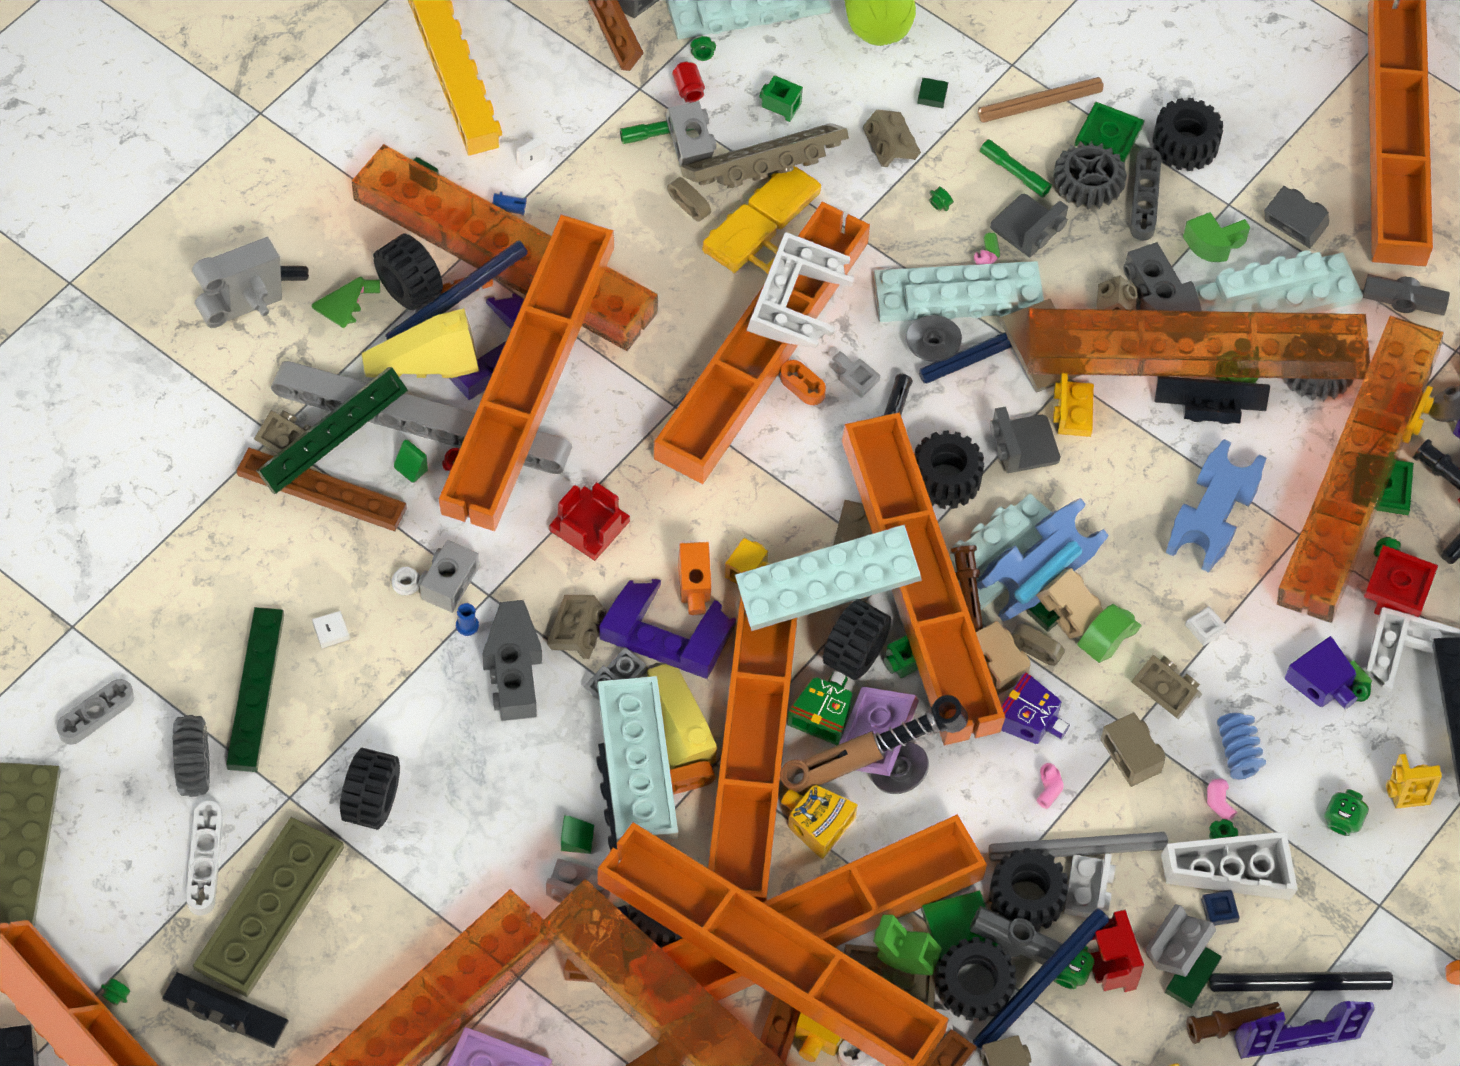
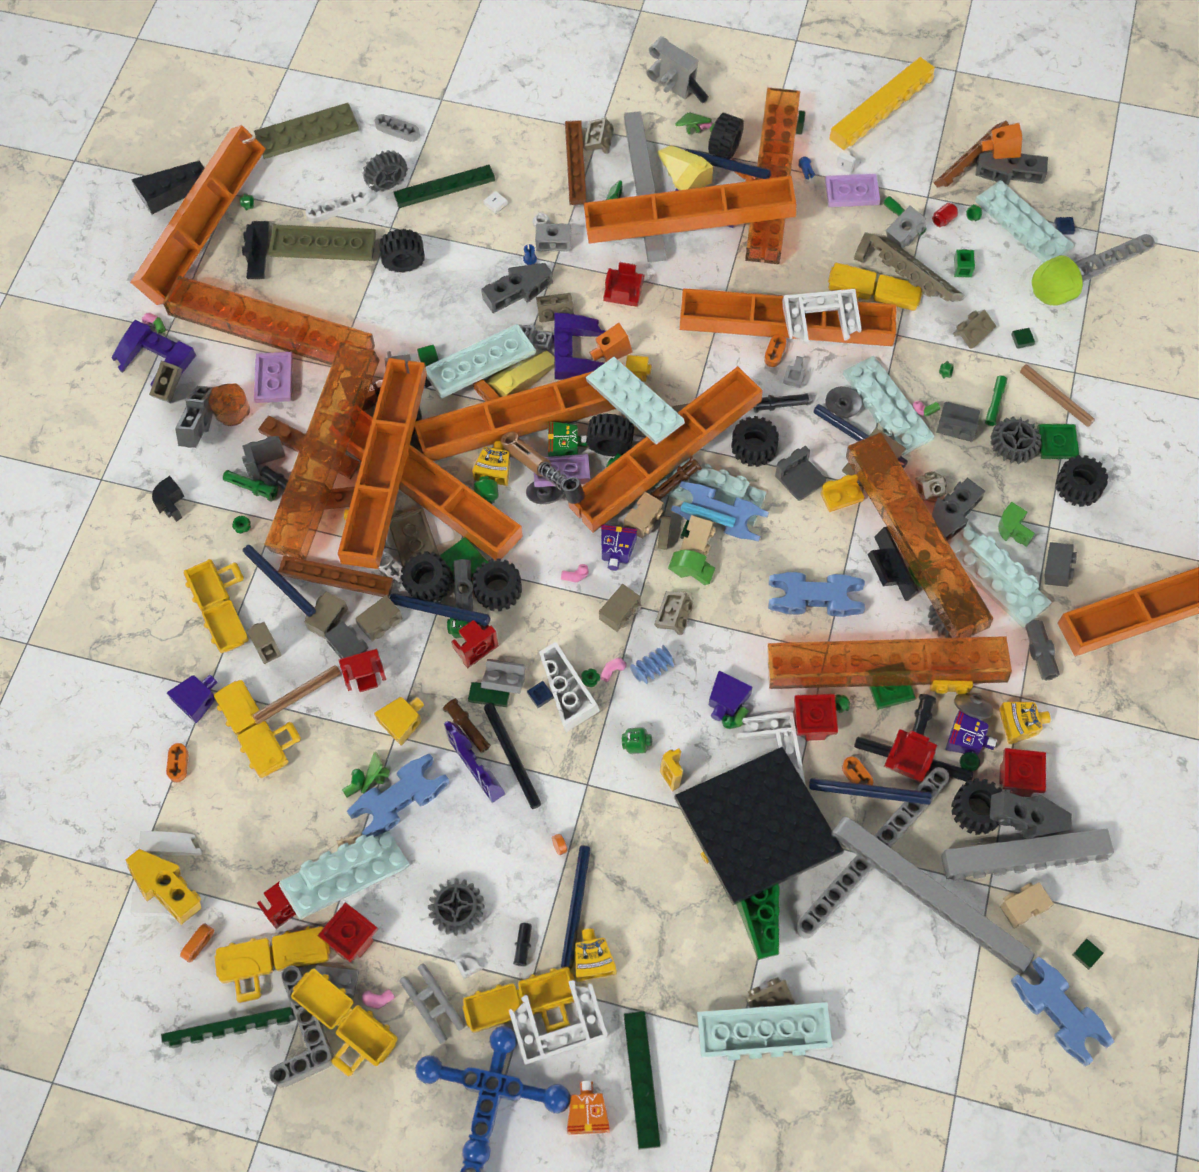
camera: 70 degrees right, 5 degrees up
dark green plate [256,367,408,494] -> none
bright green brick [873,914,942,975] -> none
light grey axle [988,832,1168,862] -> none
white bracket [1064,853,1116,918] -> none
dark grey beam [1130,148,1161,241] -> none
white tile [1185,606,1227,646] -> none
none -> green head [473,476,499,504]
none -> lavender plate [825,174,880,207]

